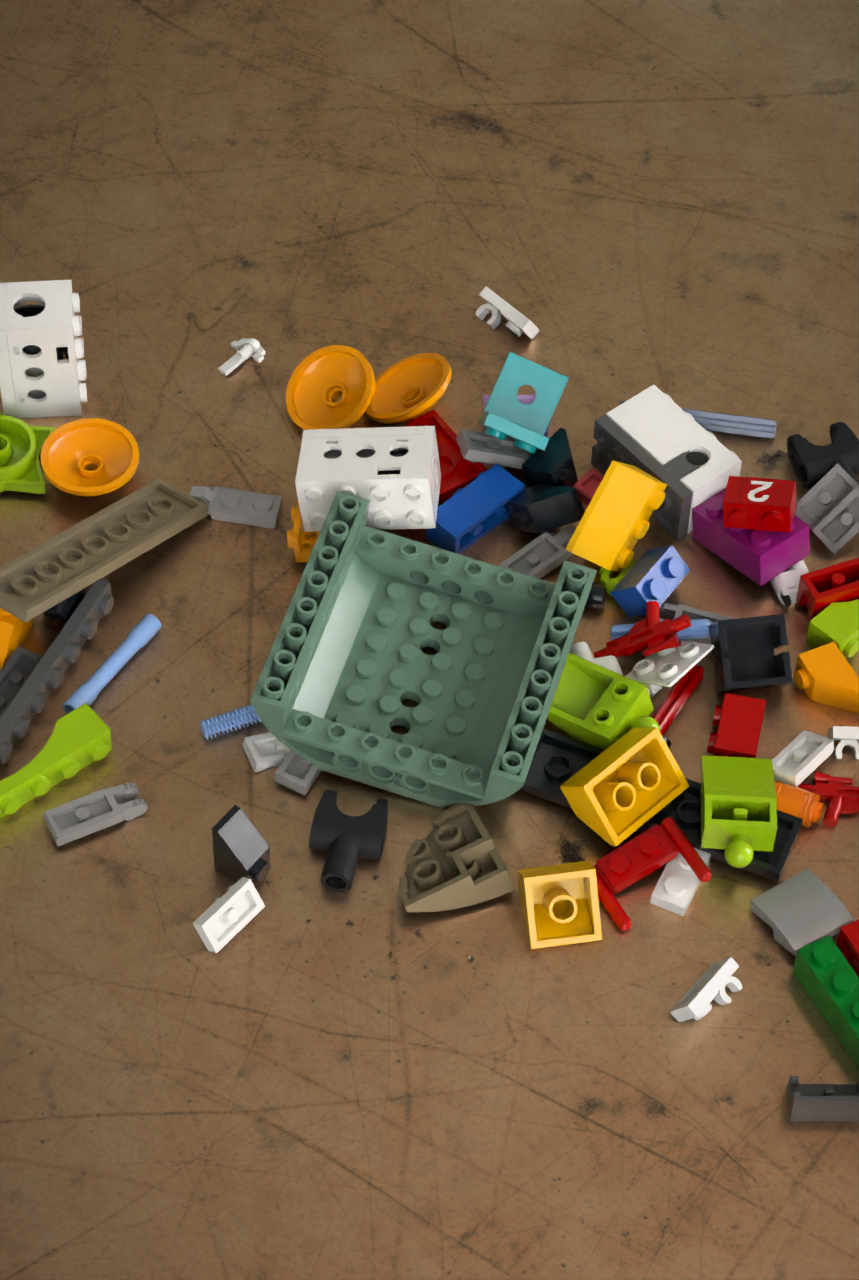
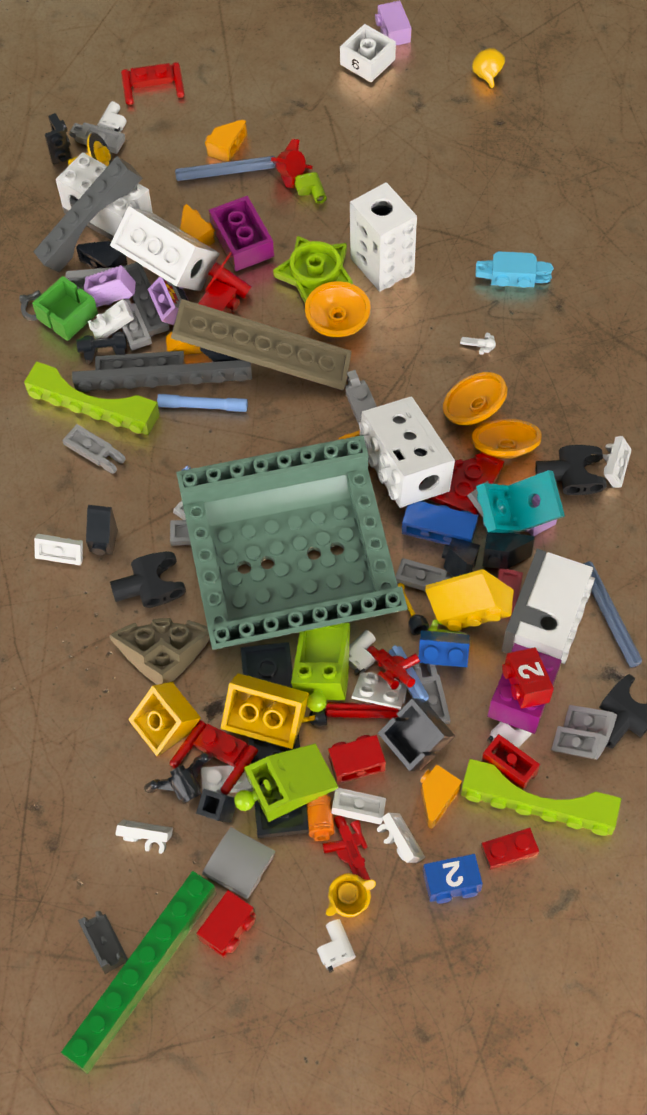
camera: 65 degrees right, 10 degrees up
none -> black piece [144,751,213,804]
none -> black brick [196,789,236,823]
none -> medium azure hinge [475,251,554,288]
none -> black connector [535,445,607,495]

